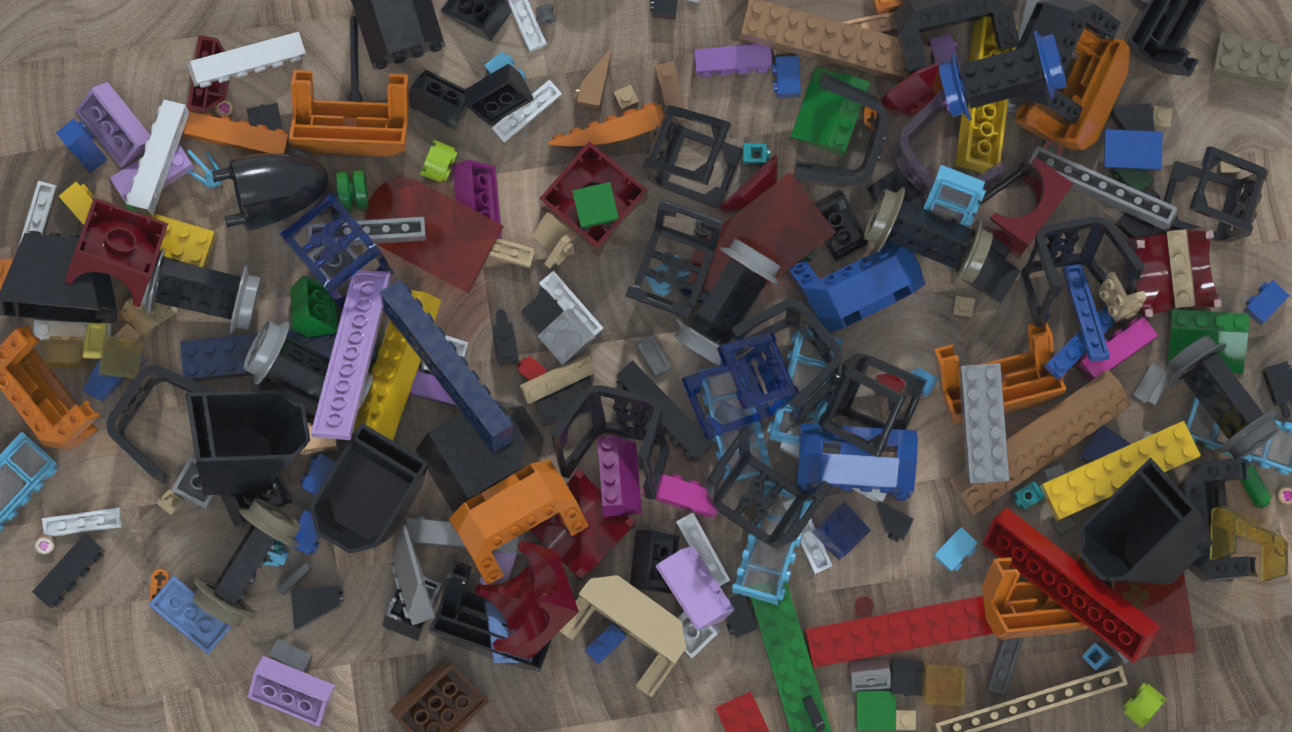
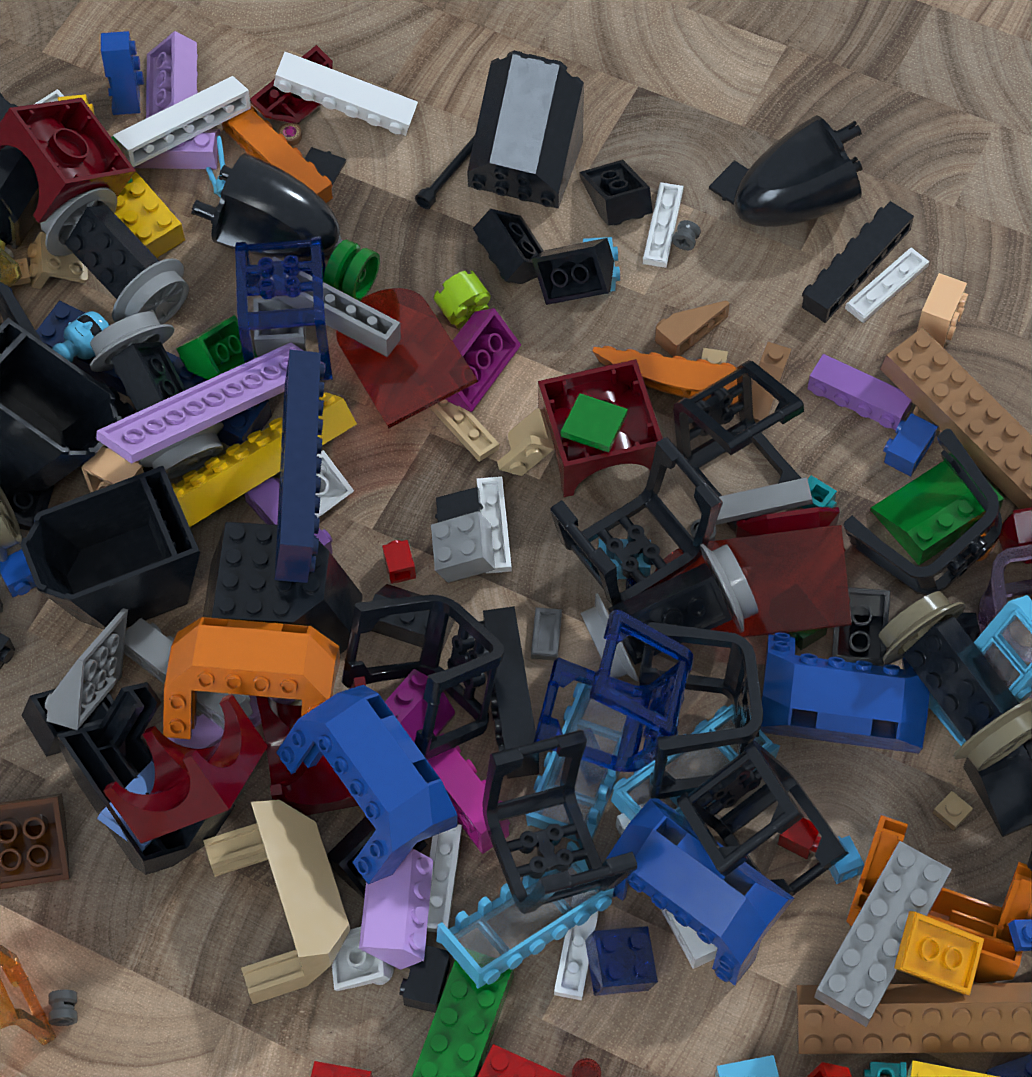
camera: 40 degrees right, 20 degrees down
orange wedge [289,70,409,157] -> none
white plate [492,80,562,143] -> none
black hinge [493,309,519,366] -> none
tan plate [519,354,595,404] -> none
blue brick [585,623,627,665] -> none
black slope [876,501,914,542] -> none
none -> medium azure piece [52,311,110,363]
none -> blue wedge [276,685,458,885]
none -> light grey tile [715,477,813,525]
none -> light orange tile [894,911,984,996]

